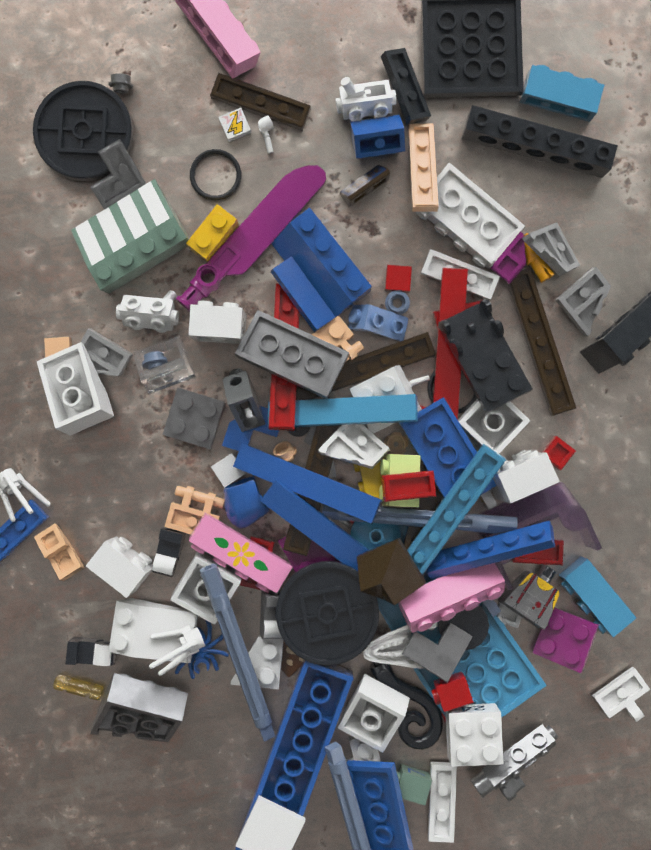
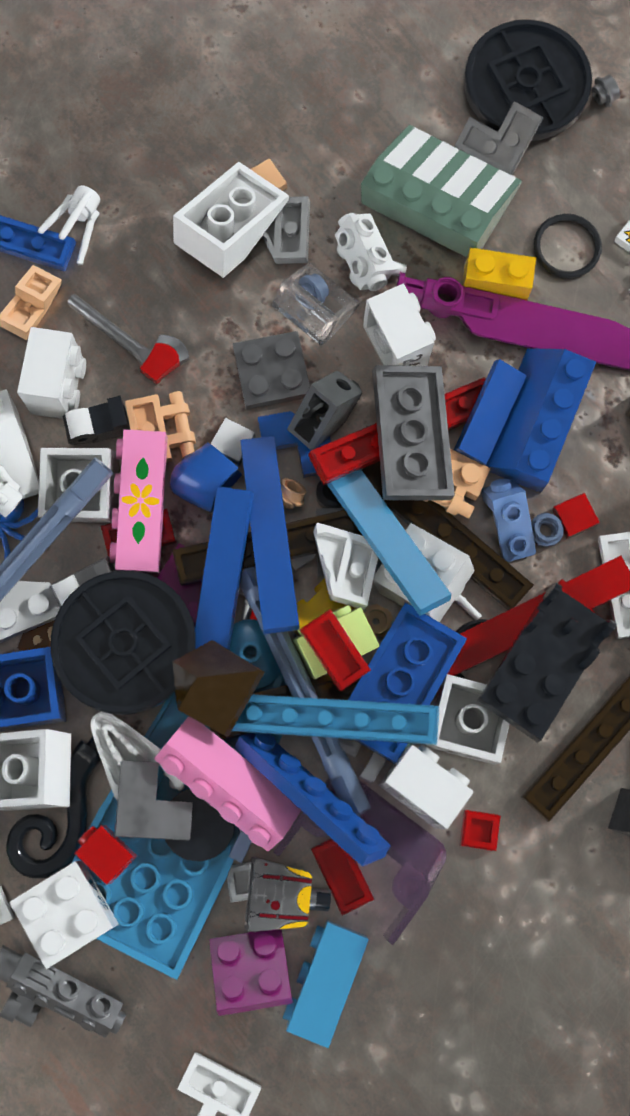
camera: 60 degrees right, 10 degrees down
none -> piece [67,294,189,385]

